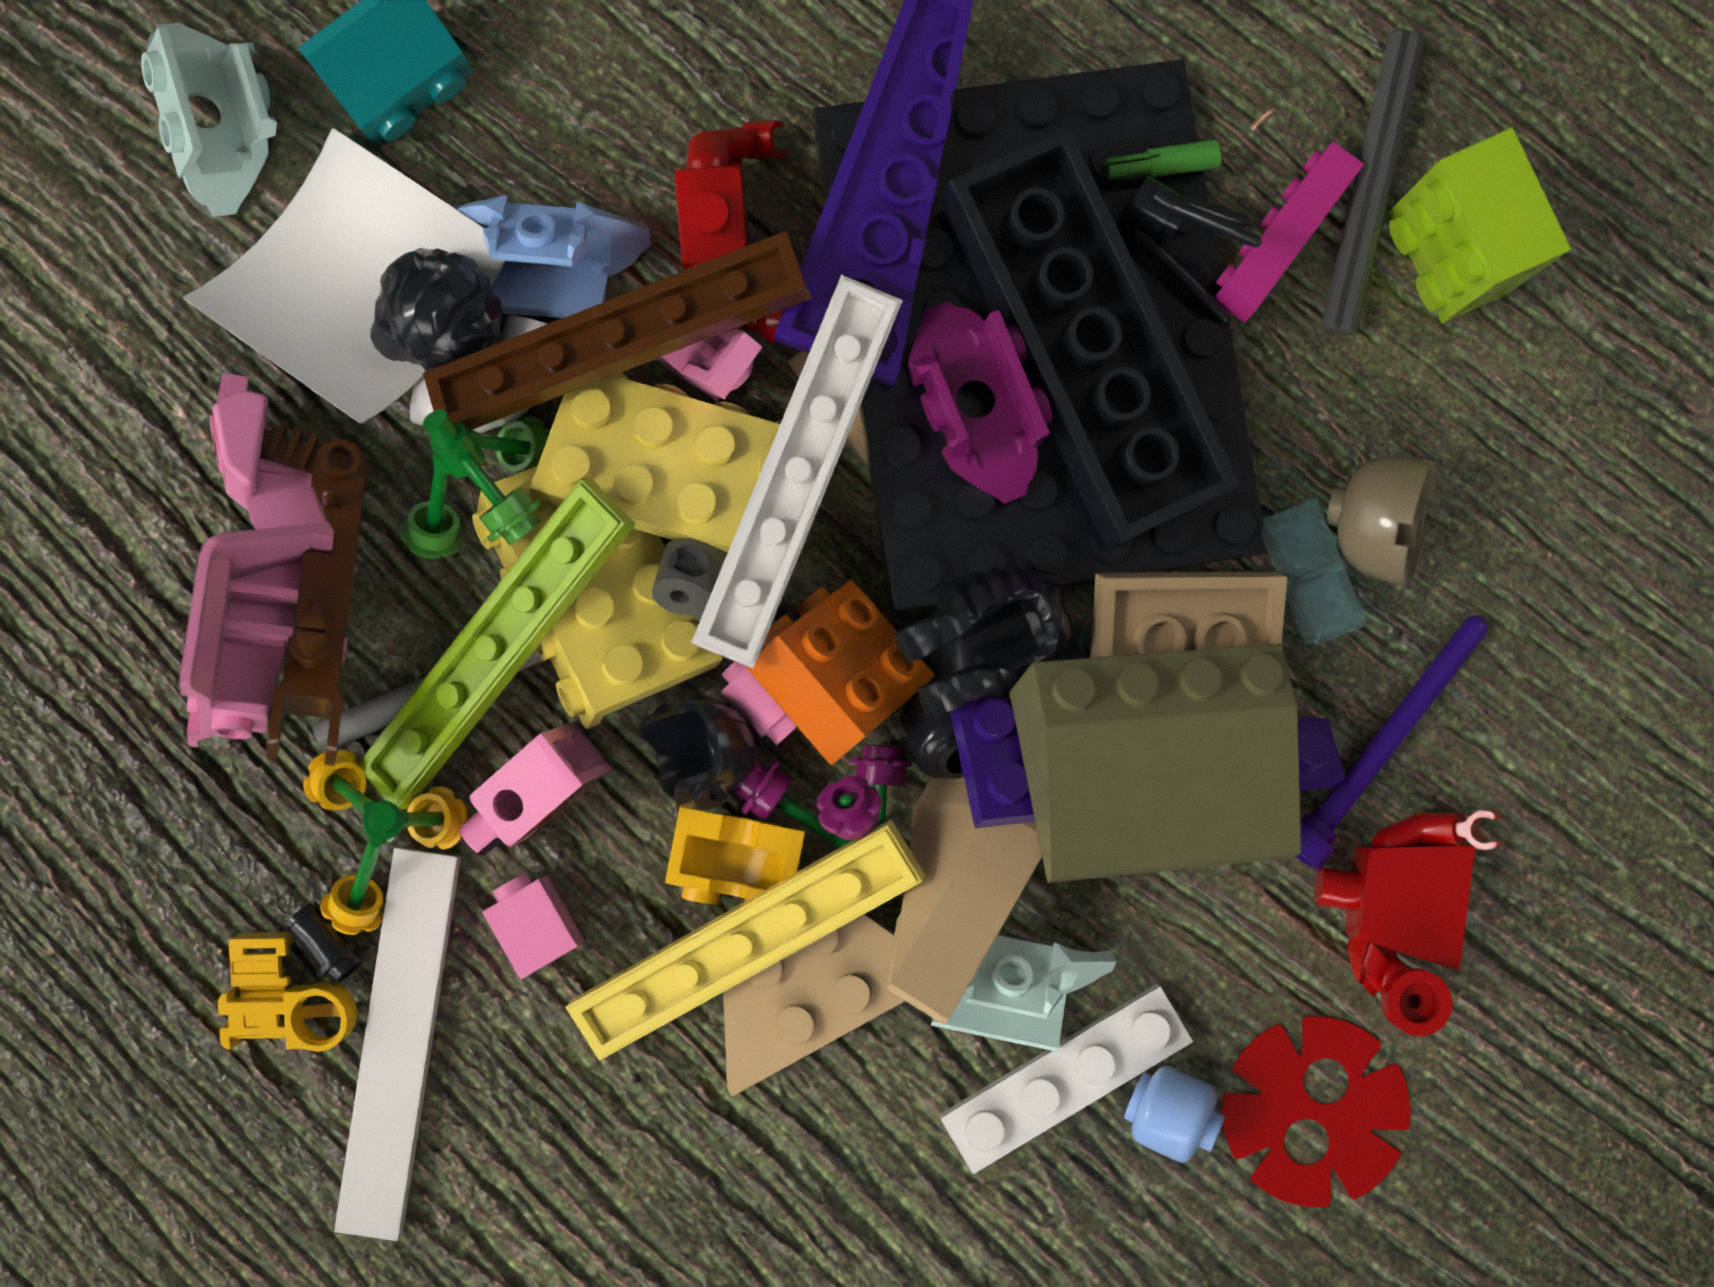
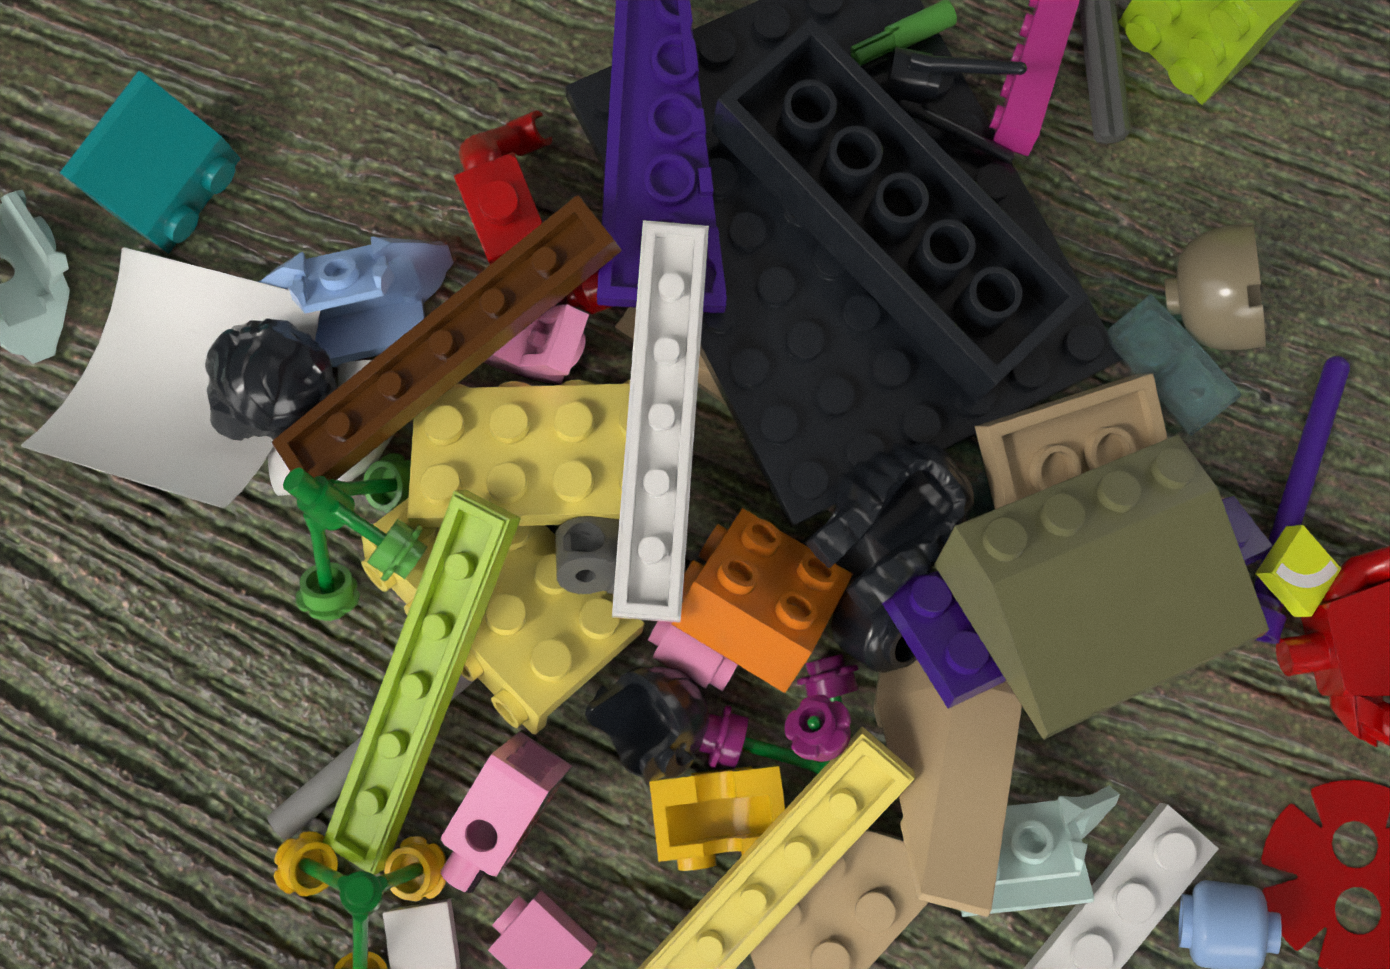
camera: 15 degrees left, 5 degrees down
bright pink piece [179,373,367,766] -> none
magenta piece [908,301,1053,504] -> none
none -> neon yellow tile [1255,525,1341,617]

